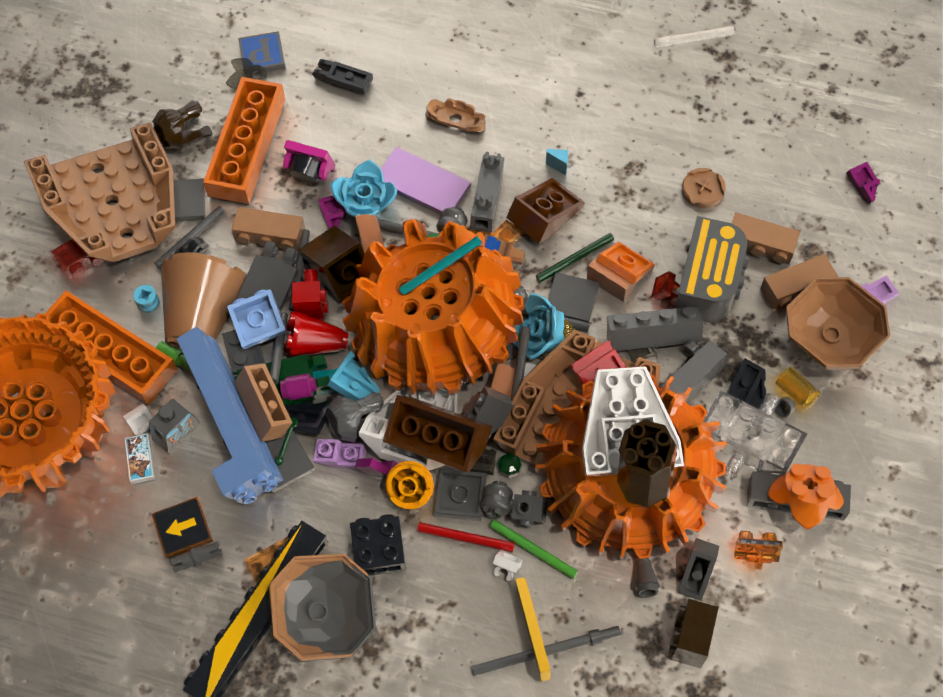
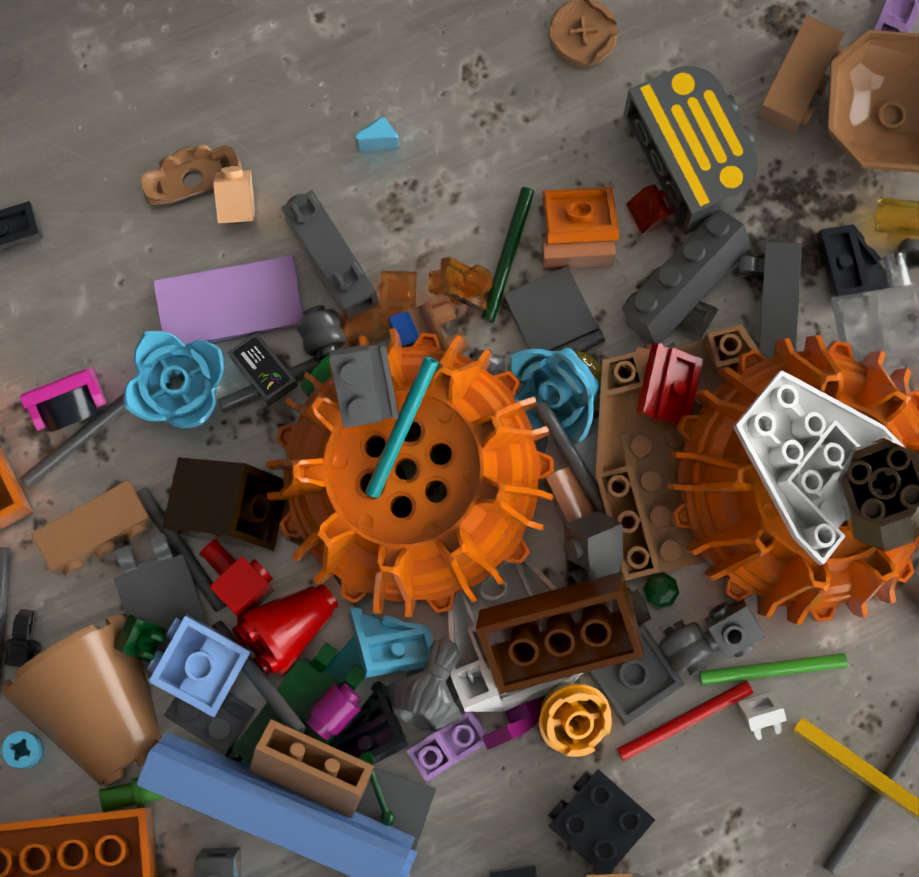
camera: 40 degrees left, 15 degrees up
magenta slope [318,195,346,229] -> none
nougat brick [355,214,385,253] -> none
reddish brown slope [506,178,585,243] -> none
medium nougat brick [732,212,800,265] -> none
none -> dark grey bar [20,393,127,489]
none -> dark green tile [114,614,165,662]
none -> light nougat brick [213,166,255,223]
none -> tile [227,332,298,406]
none -> dark grey plate [329,341,399,428]
none -> clear orange hips [428,257,492,311]

